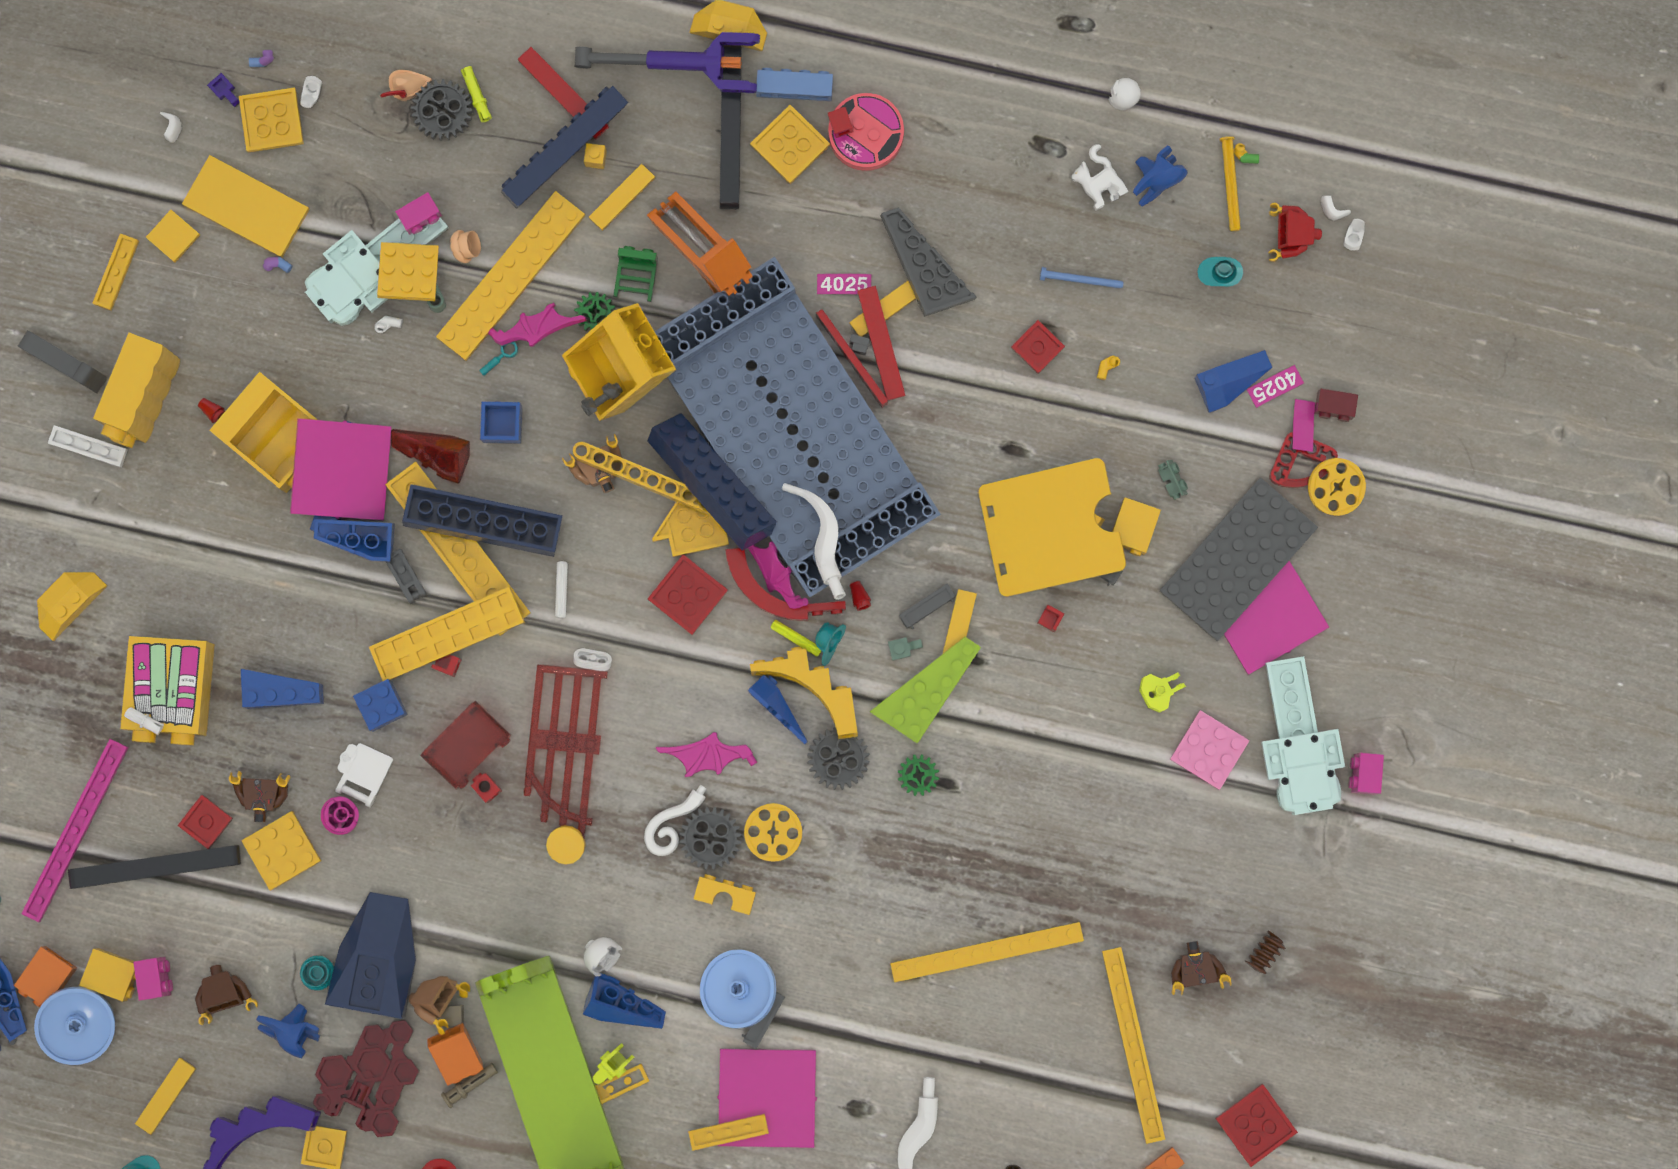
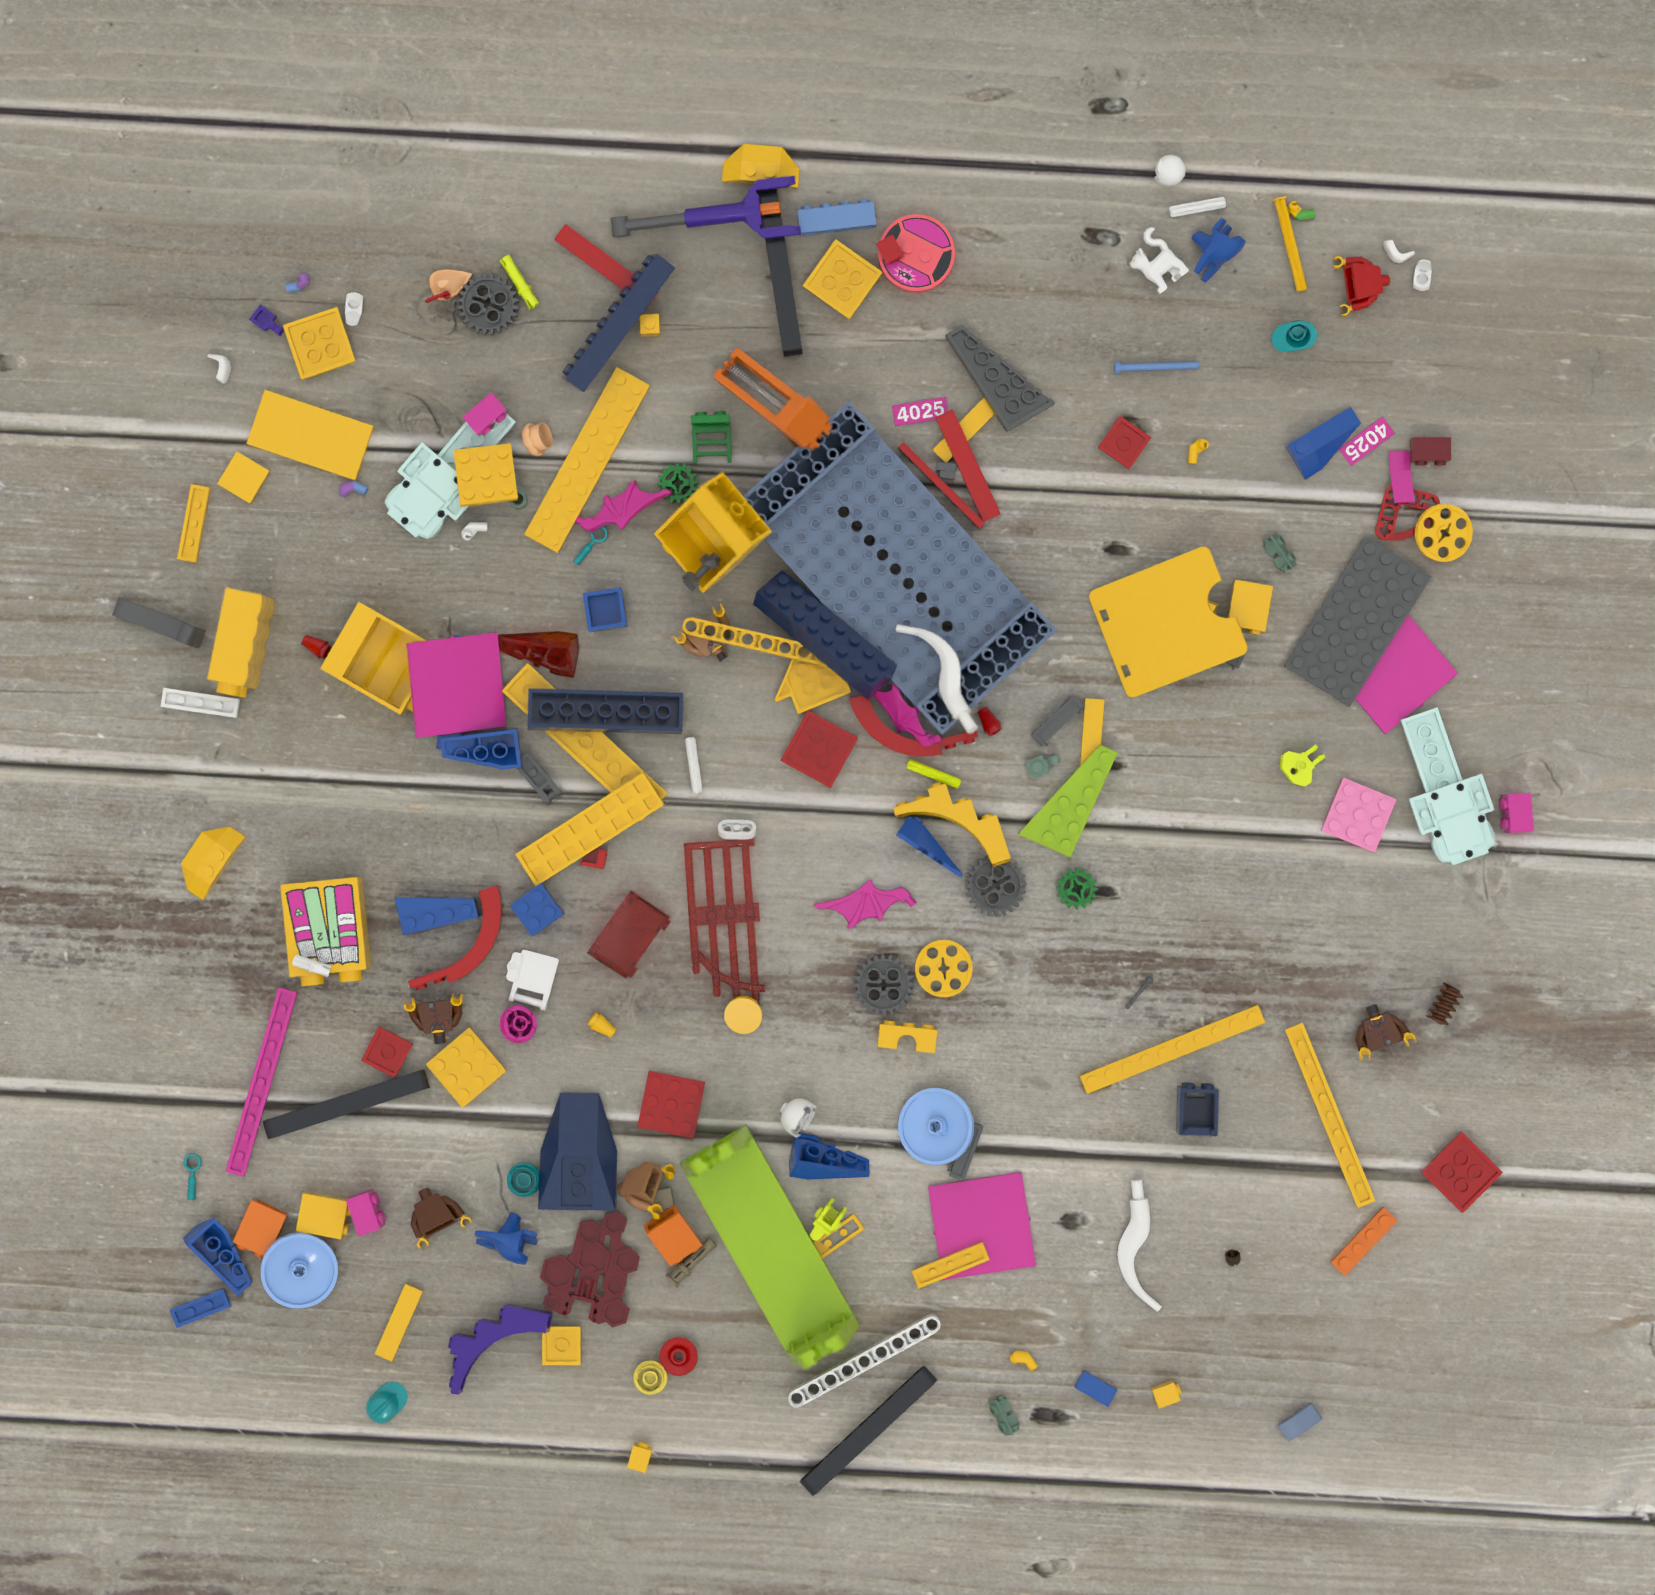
camera: 10 degrees left, 5 degrees up
red brick [470,773,502,803] -> none
yellow tile [589,164,655,231] -> none
white plant [644,785,707,856] -> none
teal piece [815,622,846,666] -> none
red panel [1037,605,1065,632] -> none
none -> red arch [408,885,503,991]
none -> yellow cone [587,1012,616,1038]
none -> red plate [637,1070,705,1139]
none -> dark grey hinge [1125,976,1153,1009]
none -> white axle [1169,197,1226,217]
none -> dark blue container [1176,1082,1219,1136]

